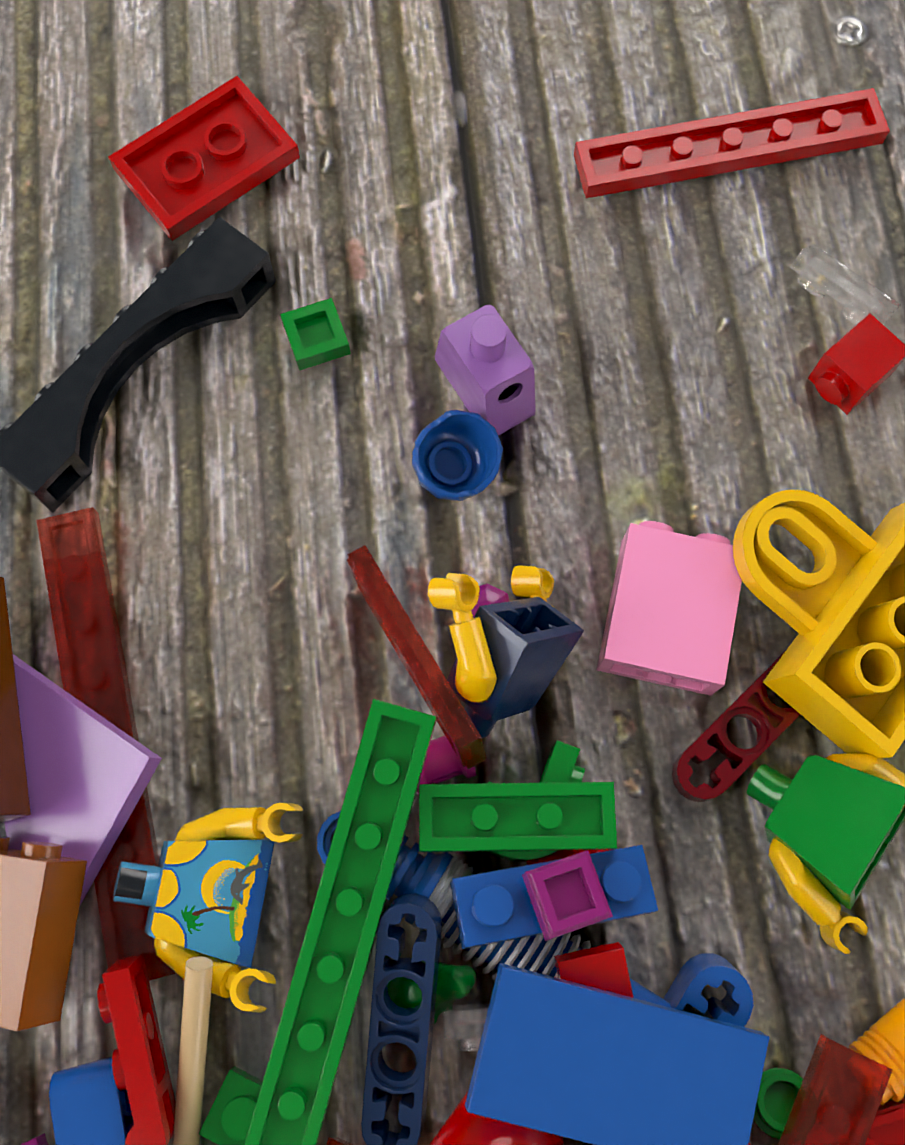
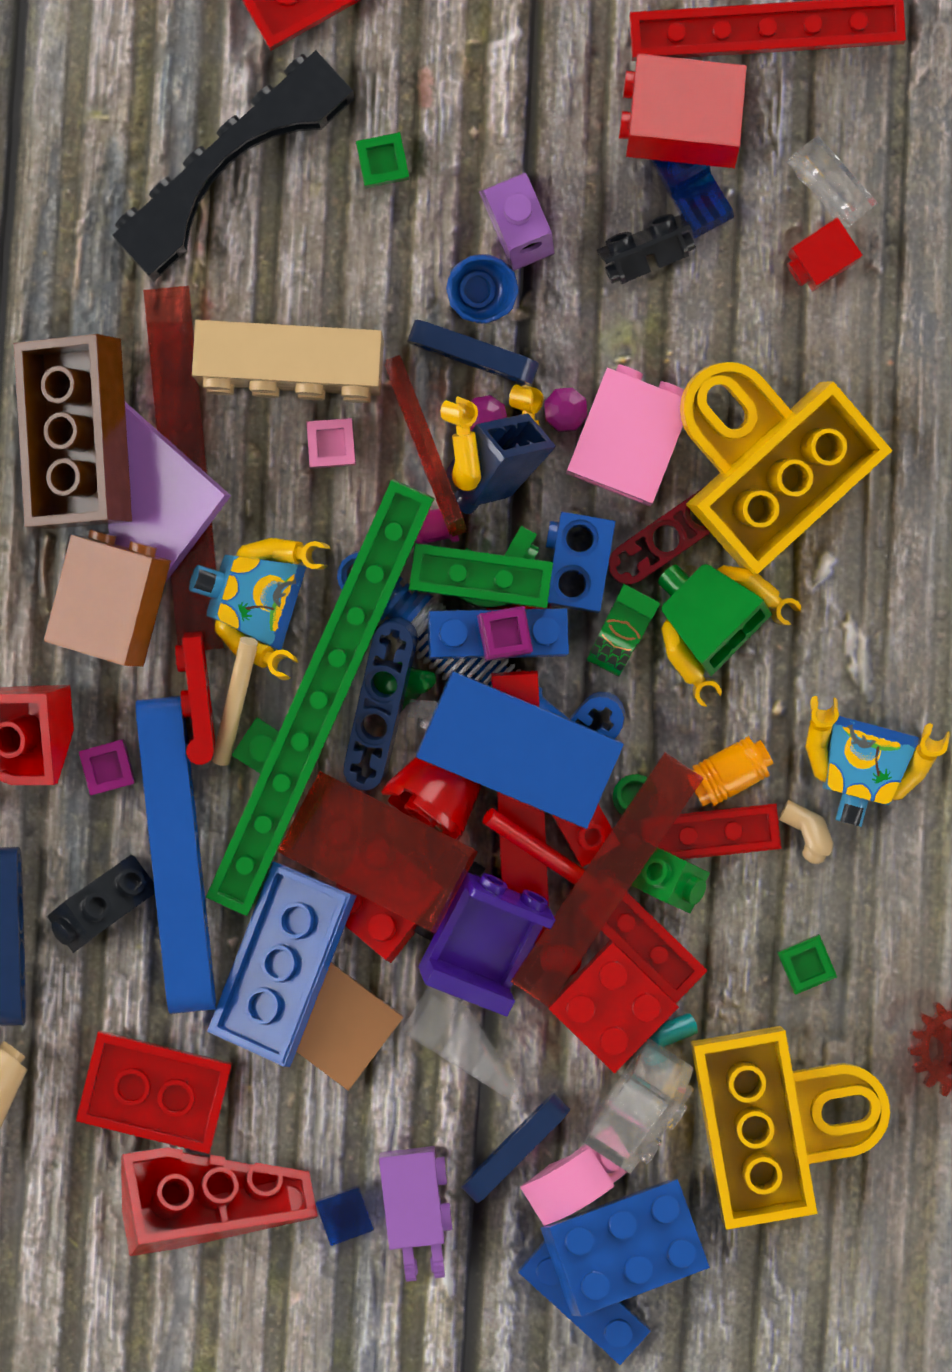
camera: 10 degrees right, 15 degrees up
none -> tan brick [192,320,384,403]
none -> bright pink plate [306,418,356,469]
none -> dark blue beam [407,320,539,386]
none -> magenta tile [544,387,588,432]
none -> blue brick [546,512,616,613]
none -> green leg [586,584,660,677]
none -> black hinge [597,214,696,284]
none -> brick [619,54,747,169]
none -> clear blue slope [651,160,734,239]

